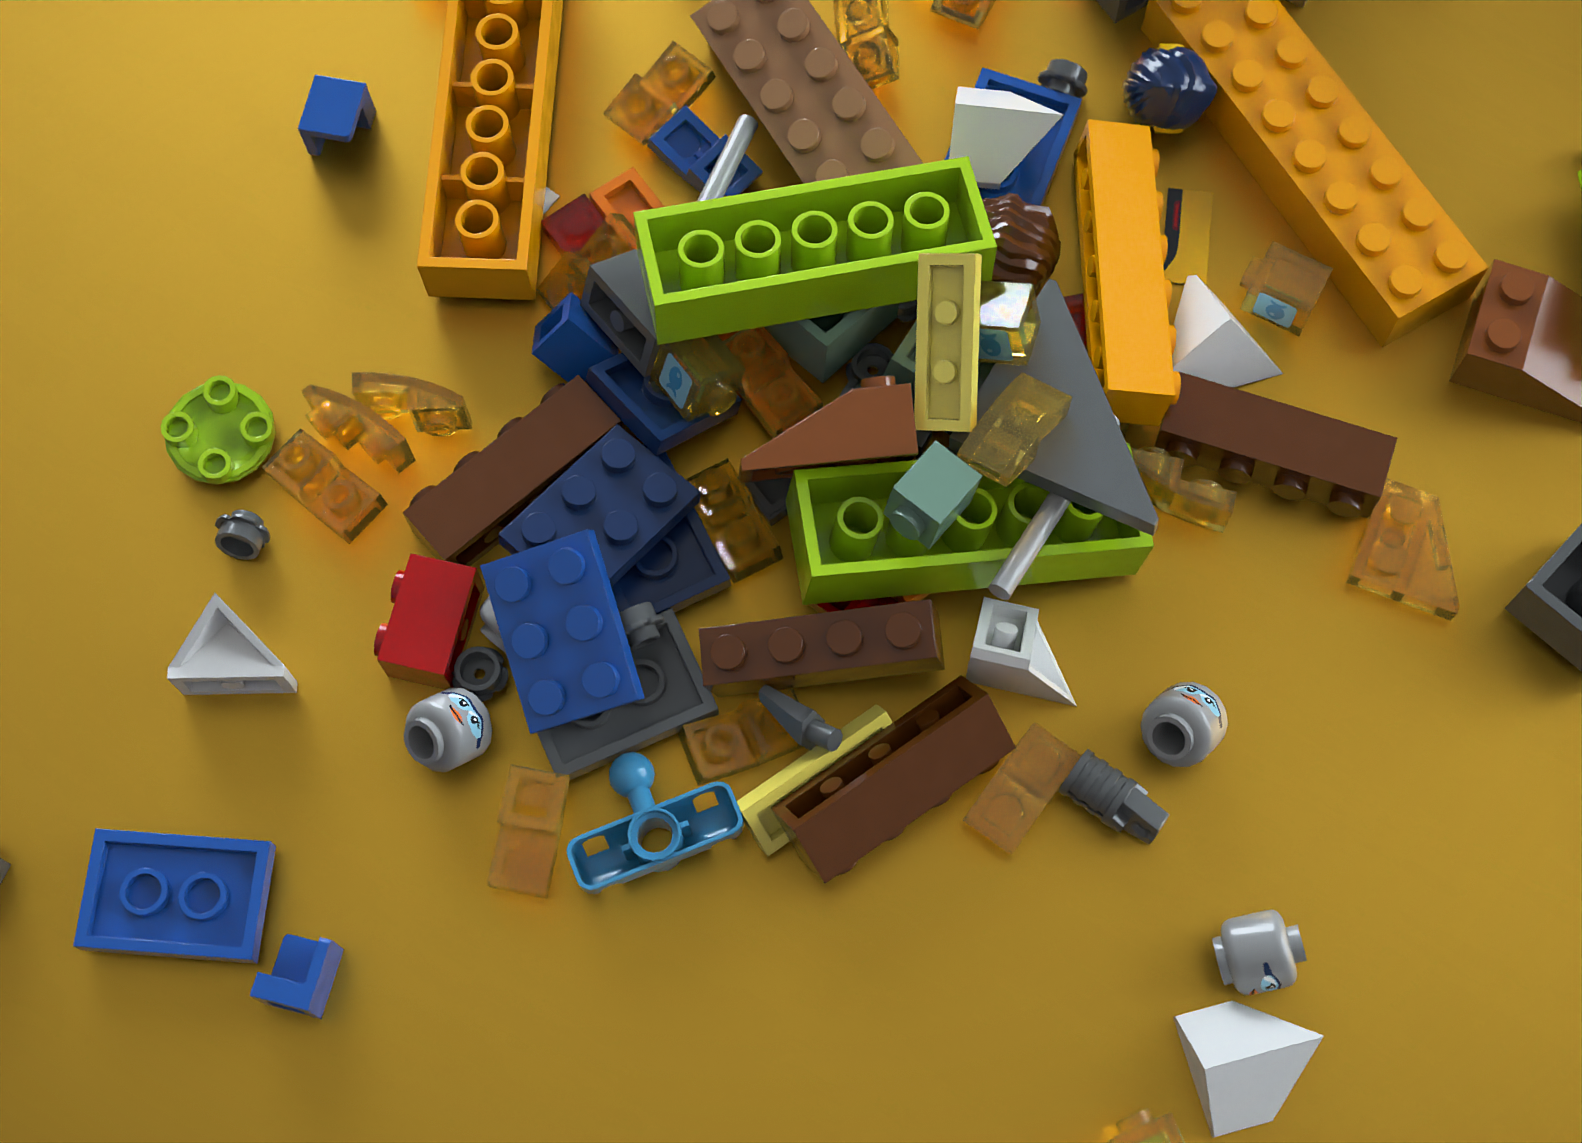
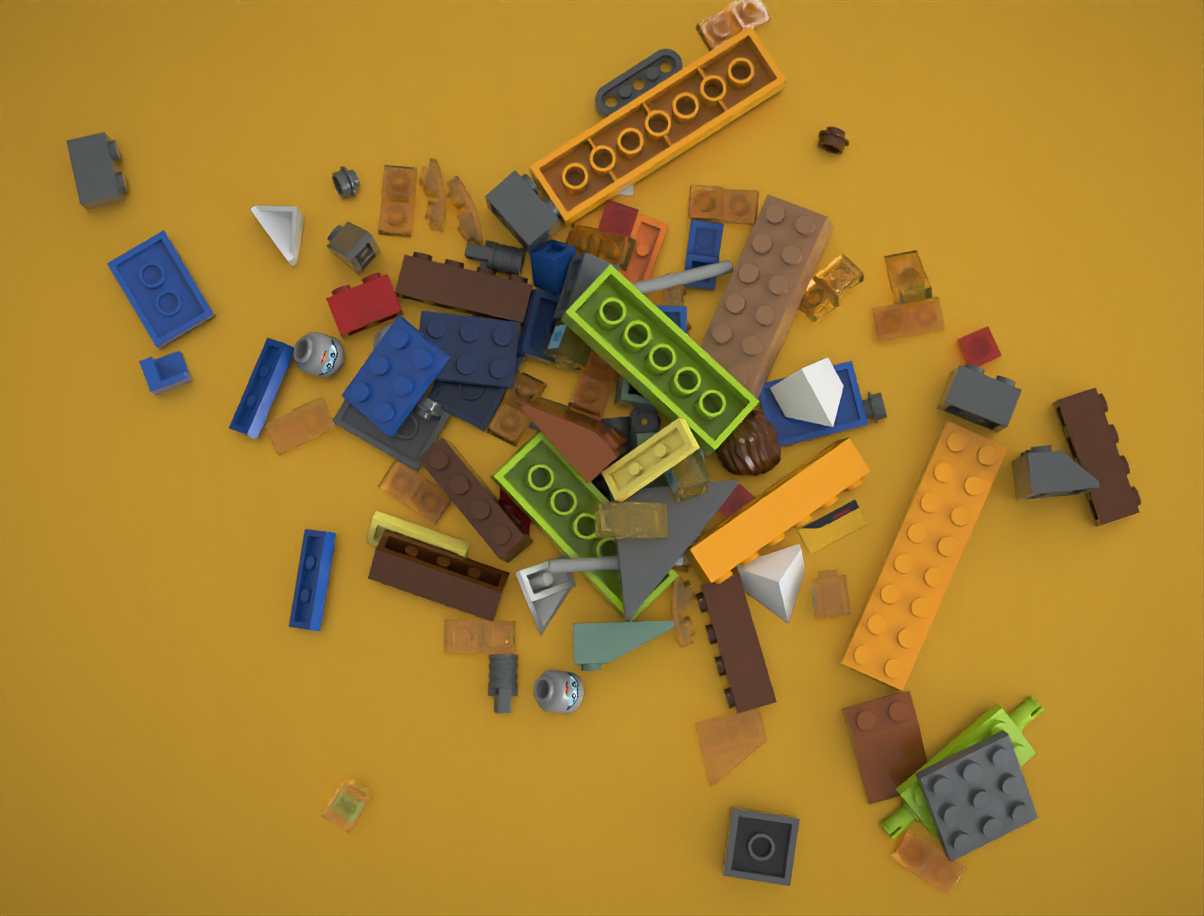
camera: 50 degrees right, 15 degrees up
lime dish [161,375,276,485] -> none
blue panel [298,74,376,156] -> none
dark grey plate [452,646,508,702] -> none
dark azure piece [566,752,744,894] -> none
dark grey bar [759,684,843,752] -> none
sand green brick [883,440,983,549] -> none
dark blue hair [1122,43,1217,134] -> none
white slope [1173,1001,1324,1138] -> none
light grey head [1212,910,1307,996] -> none
none -> blue plate [229,338,294,439]
none -> blue plate [289,529,336,632]
none -> dark grey slope [327,221,380,276]
none -> dark grey hinge [465,240,526,276]
none -> dark grey brick [485,170,560,255]
none -> sand green slope [573,621,674,671]
none -> dark grey plate [595,49,682,117]

